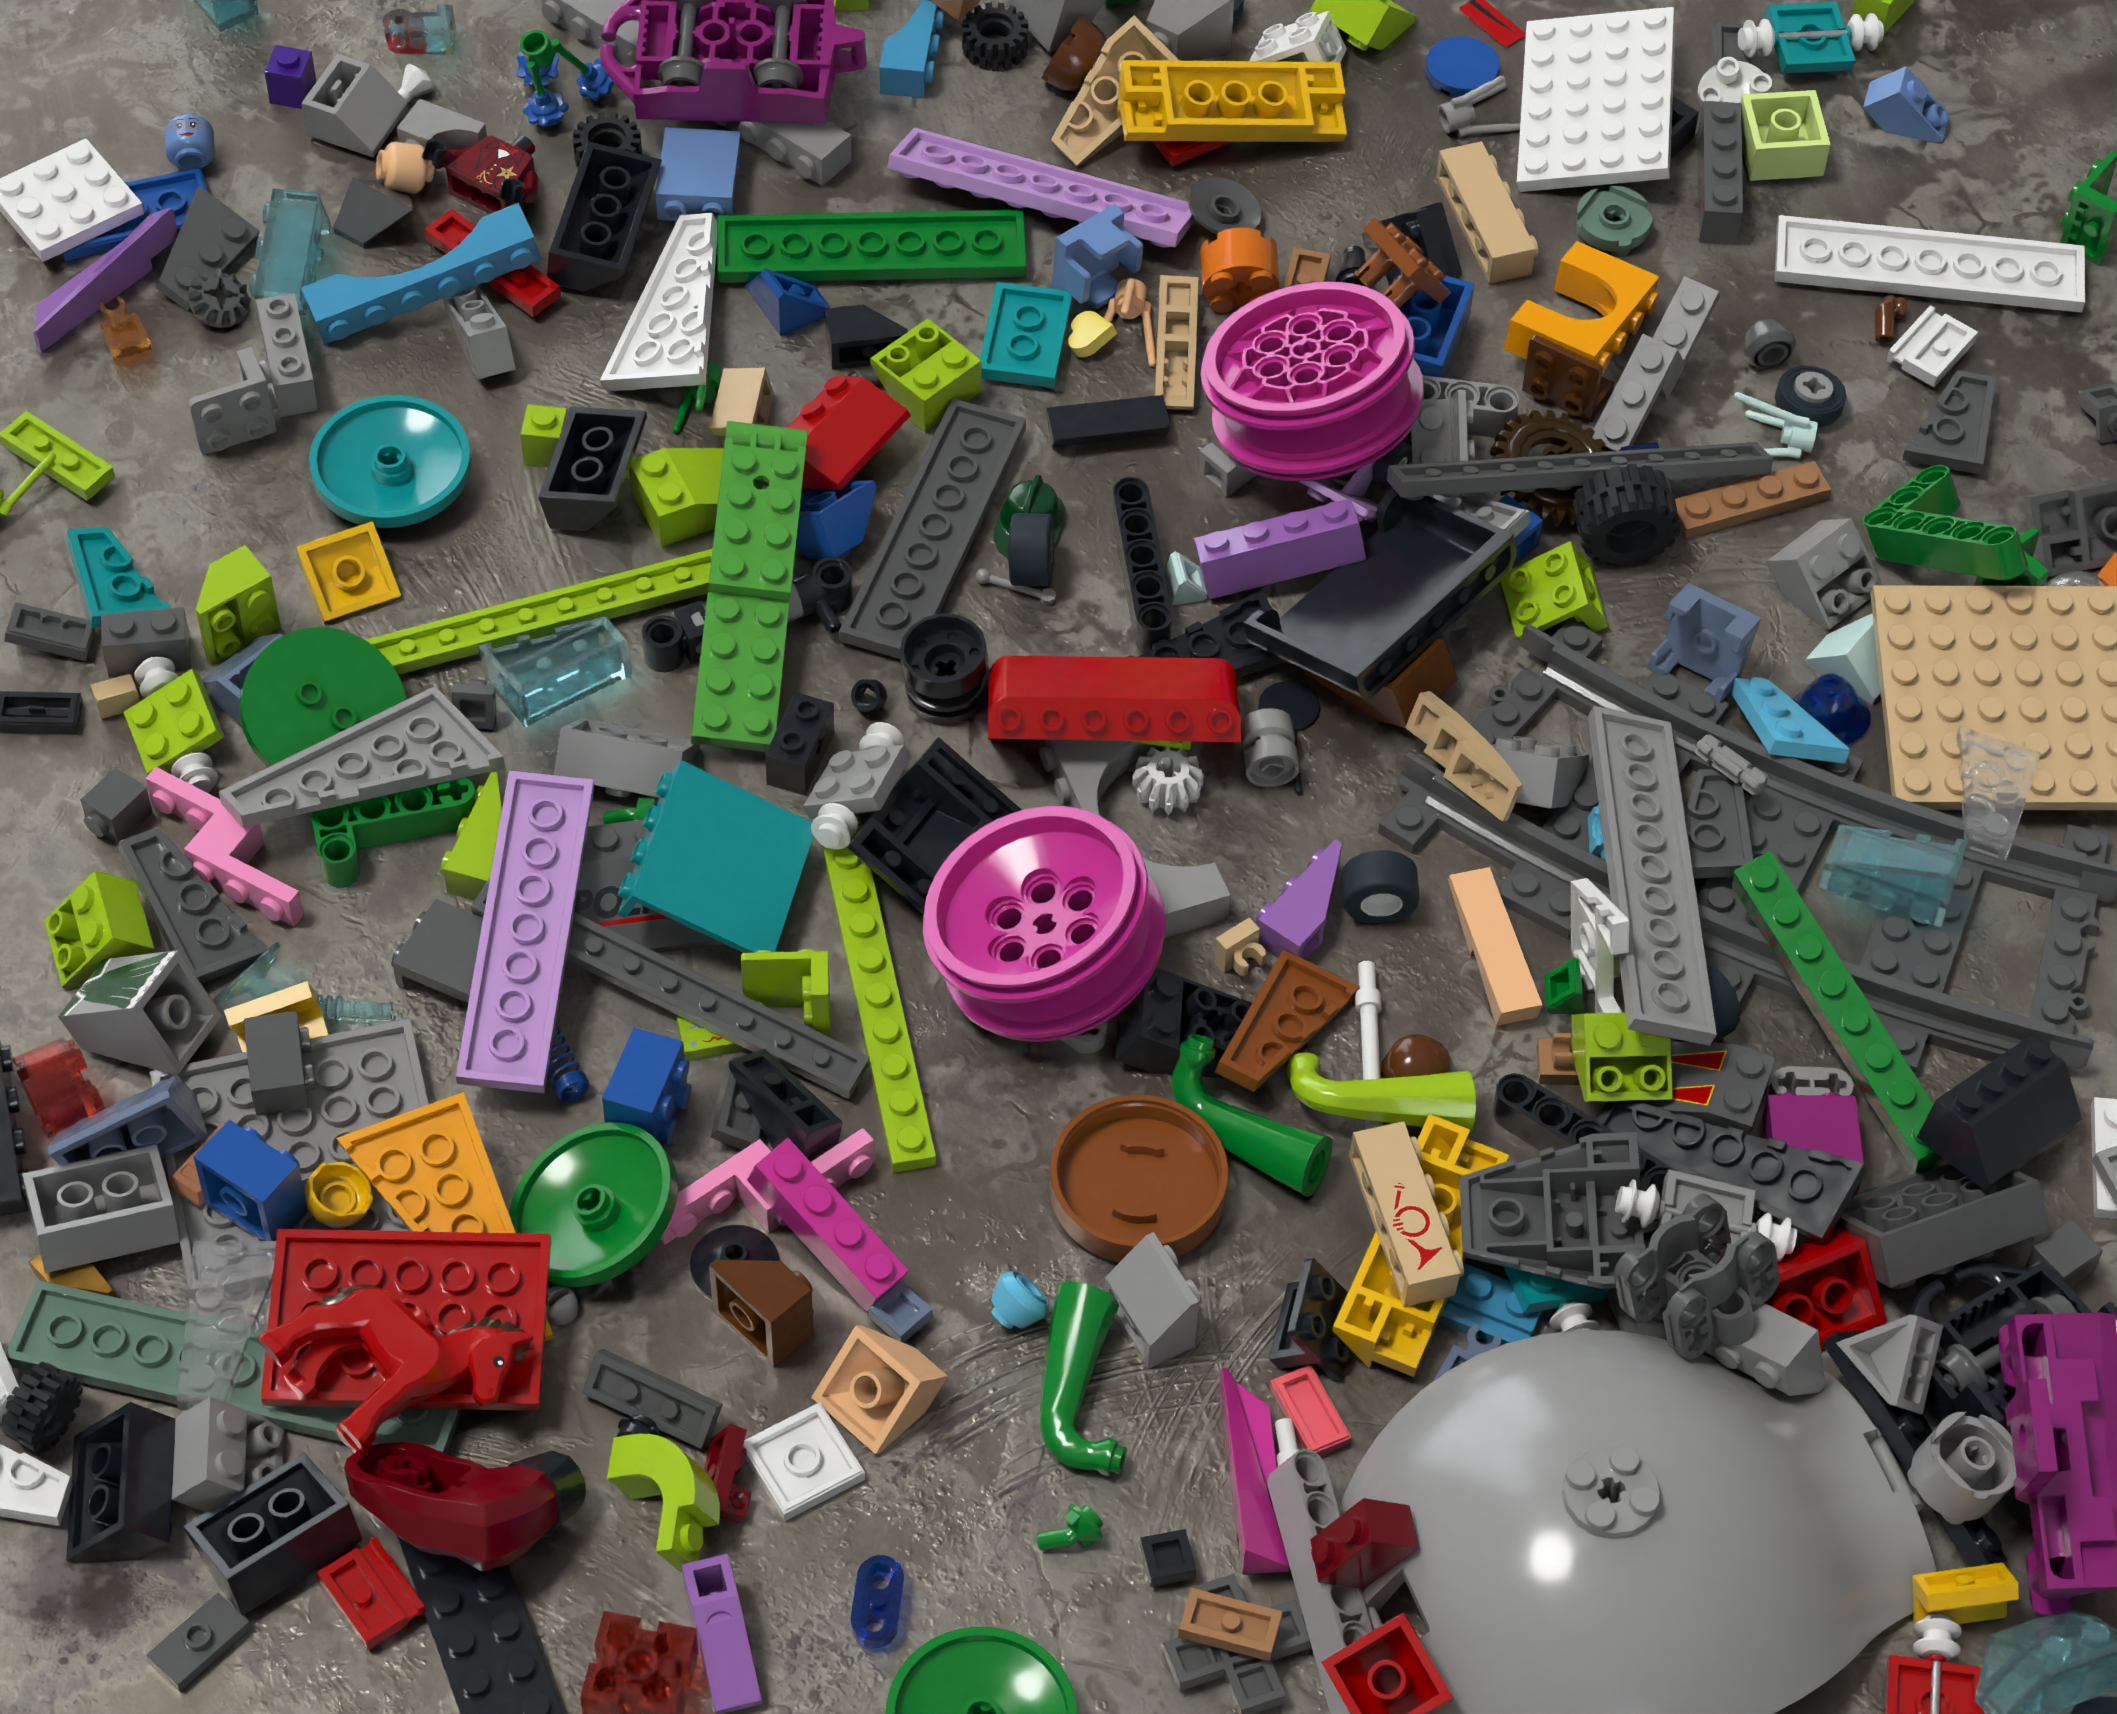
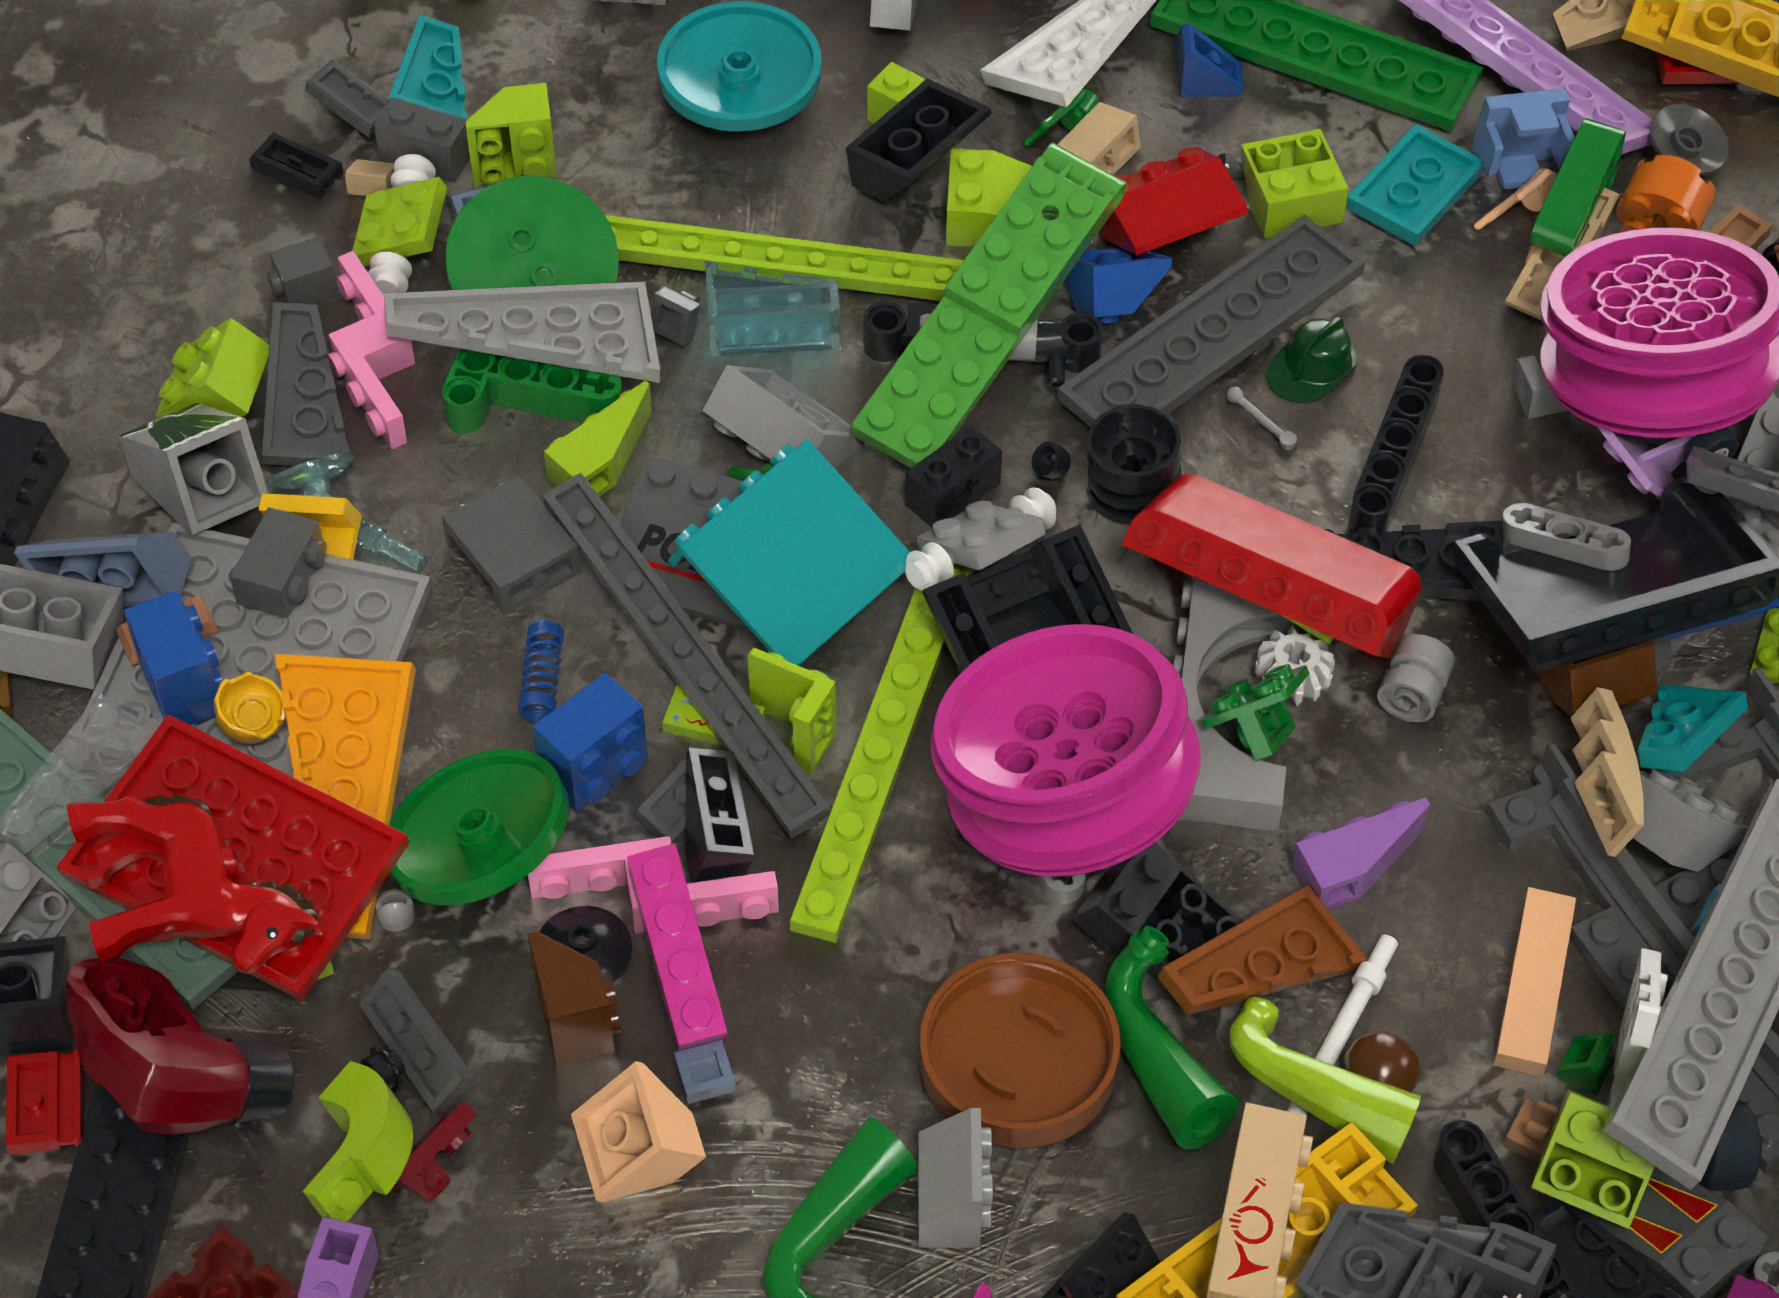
camera: 30 degrees right, 0 degrees up
clear red brick [12,1037,105,1139] -> none
yellow slope [295,521,401,623] -> none
lavender plate [456,771,594,1093] -> none
white tile [743,1402,865,1522] -> none
black slope [825,305,908,370] -> none
medium azure cone [991,1271,1049,1329] -> none
black wheel [1008,513,1055,586] -> none
black slope [1046,395,1170,447] -> none
light yellow tile [1068,311,1117,357] -> none
light aqua slope [1165,551,1207,606] -> none
medium lavender brick [1194,498,1366,599] -> none
tan tile [1214,917,1266,977] -> none
black piece [1258,681,1320,794] -> none
black wheel [1341,850,1420,924] -> none
none -> green bracket [1200,664,1310,761]
none -> light grey beam [1502,503,1631,571]
none -> green beam [1529,118,1626,257]
none -> teal wing [1638,684,1748,774]

